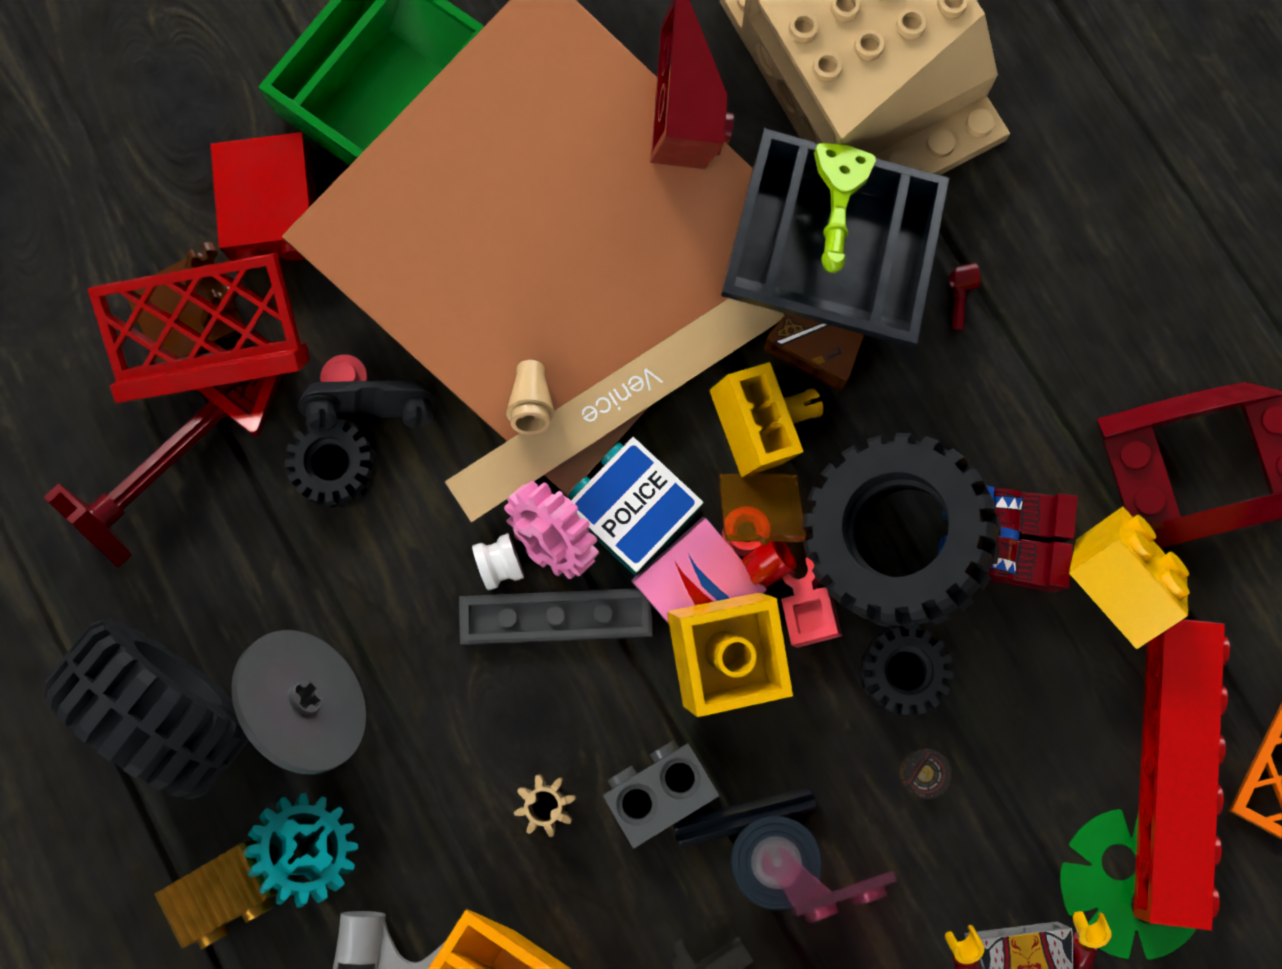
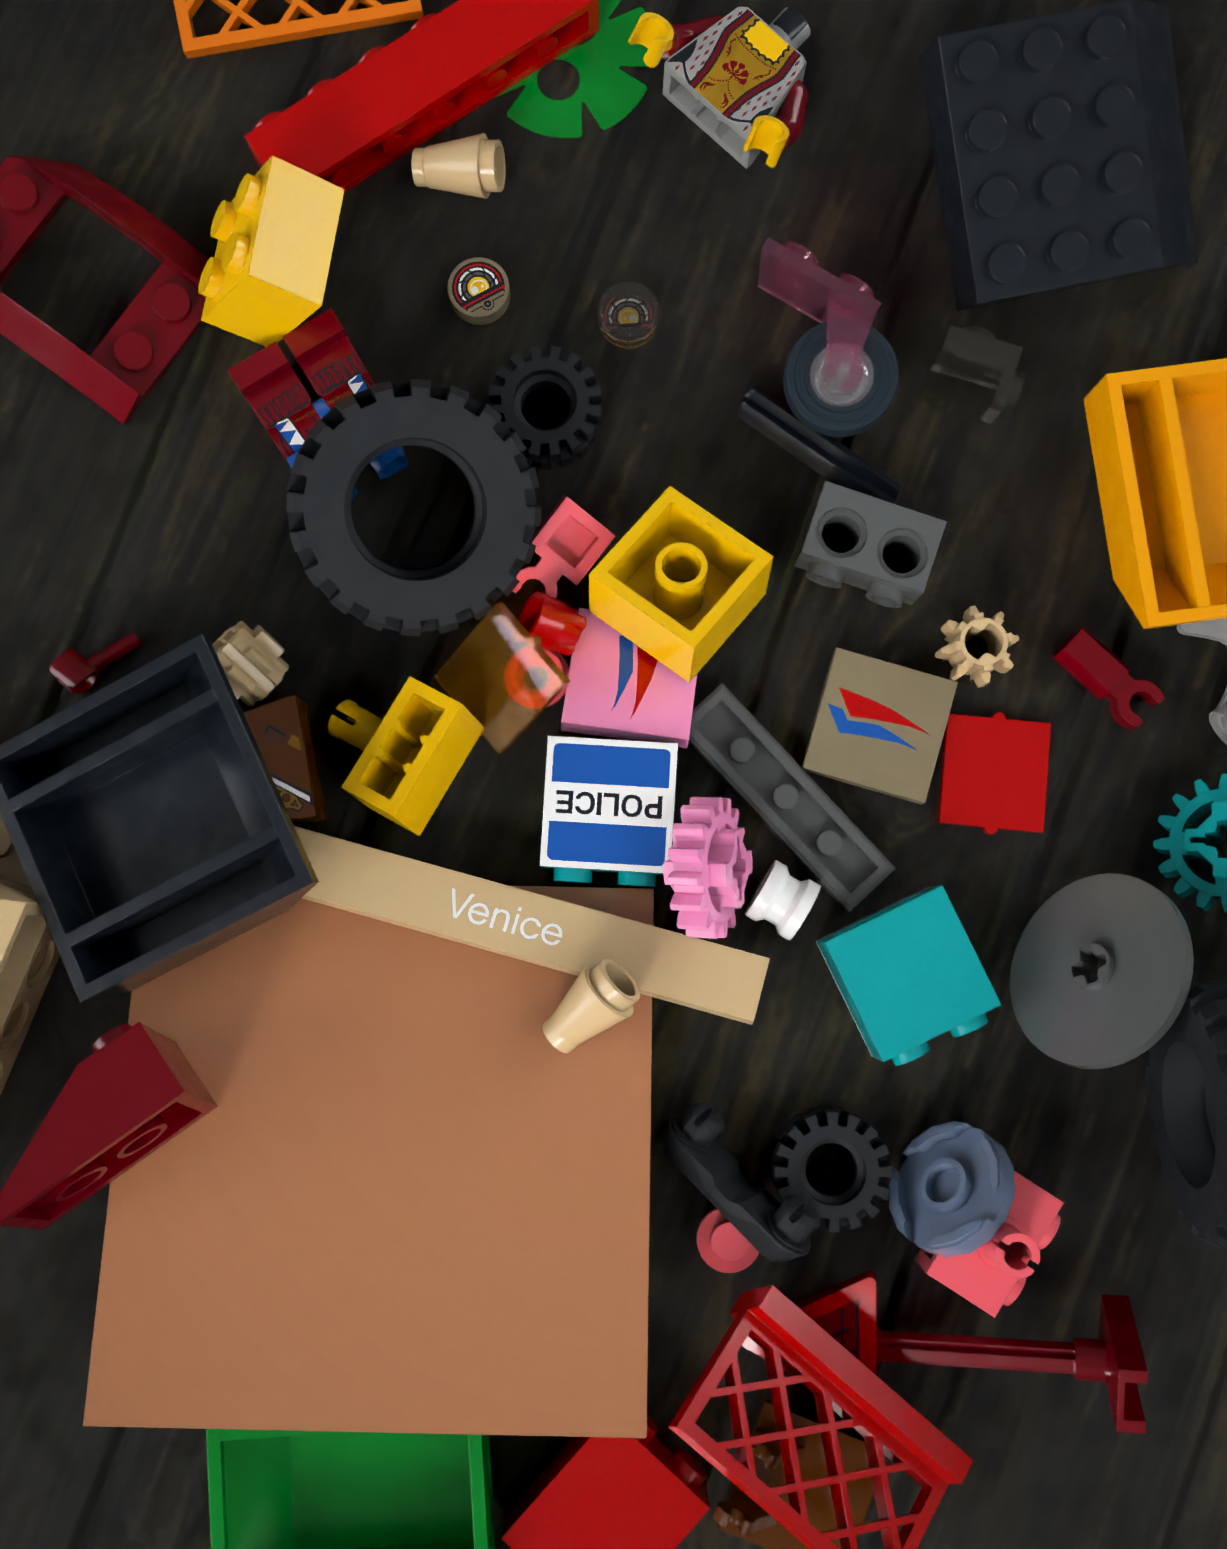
camera: 135 degrees left, 5 degrees up
lime piece [814,143,876,273] -> none
none -> tan gear [212,621,289,706]
none -> tan cone [411,133,506,199]
none -> tile [447,257,510,325]
none -> dark tan tile [801,647,958,805]
none -> teal piece [816,885,1001,1066]
none -> sand blue tile [889,1121,1015,1258]
none -> coral brick [914,1171,1064,1318]
none -> red piece [937,712,1051,835]
none -> dark red bar [1052,626,1165,730]

